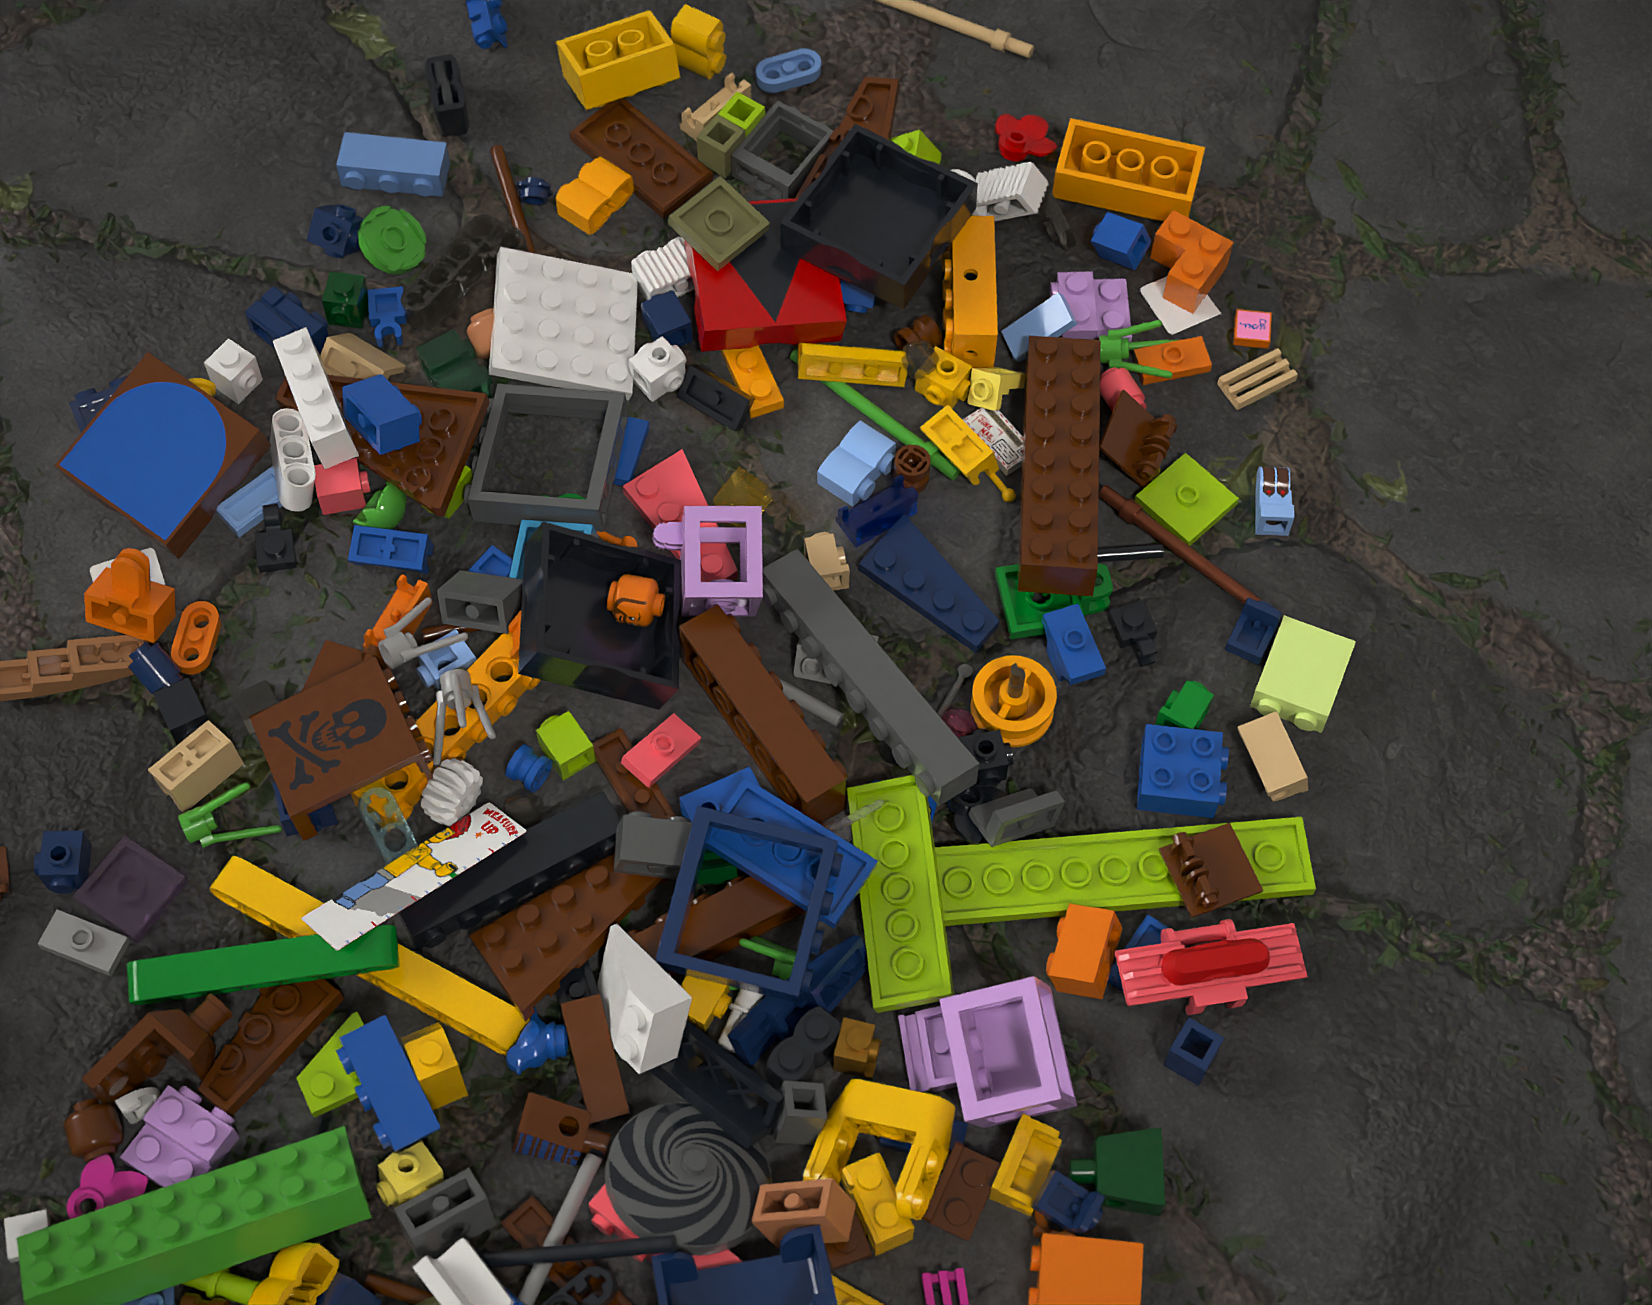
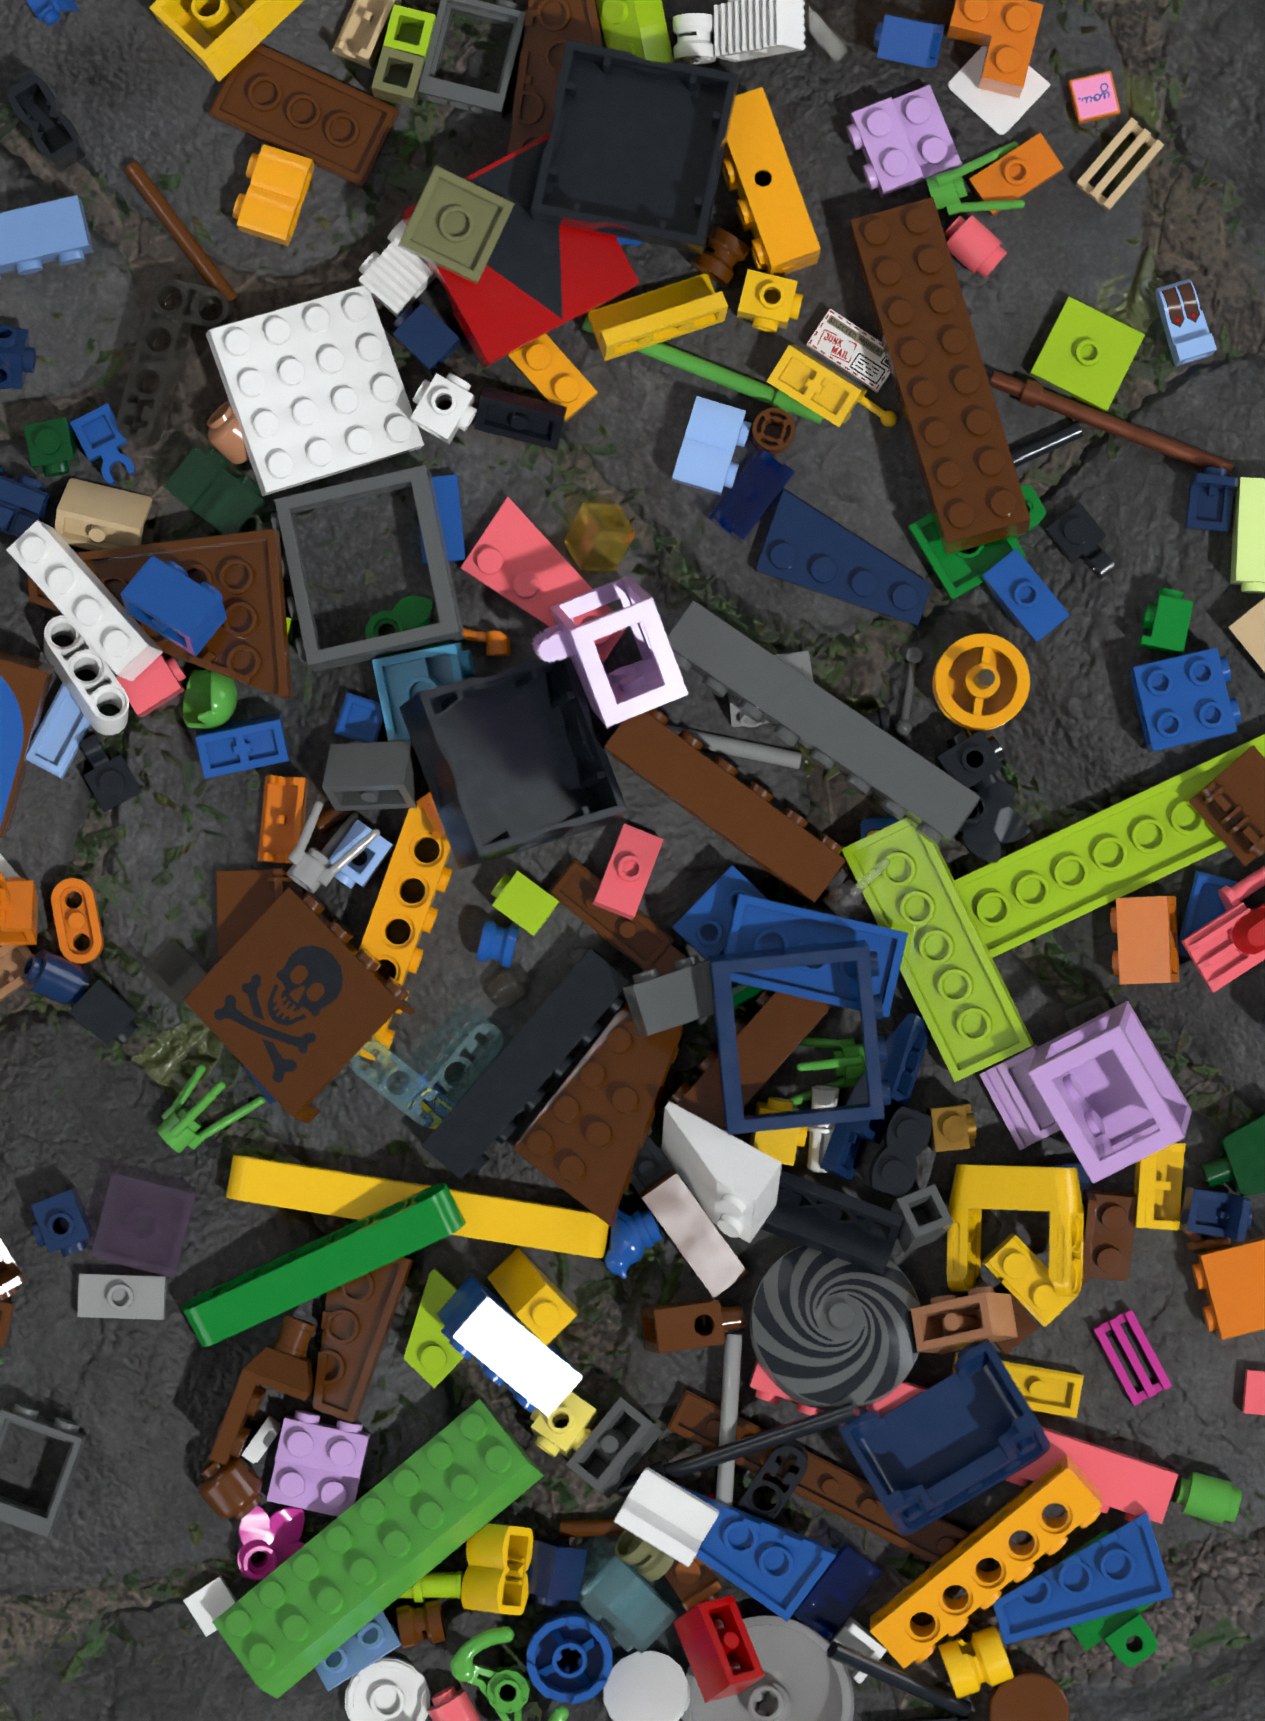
camera: 20 degrees left, 25 degrees up
tan hinge [148,720,244,813] -> none
sticker [301,802,527,950] -> none
bright green tile [358,205,427,275] -> none
white gear [421,758,483,826] -> none
light grey plant [433,669,496,767] -> none
dark blue plate [517,177,553,205] -> none
orange head [607,574,665,627] -> none
tan brick [804,532,850,591] -> none
clear smoke piece [901,340,939,379] -> none
clear pink plate [942,709,978,737] -> none
light yellow bracket [968,367,1026,410] -> none
dark grey panel [968,789,1065,847] -> none
light blue tile [1001,292,1078,362] -> none
reddish brown hinge [1099,390,1177,489] -> none

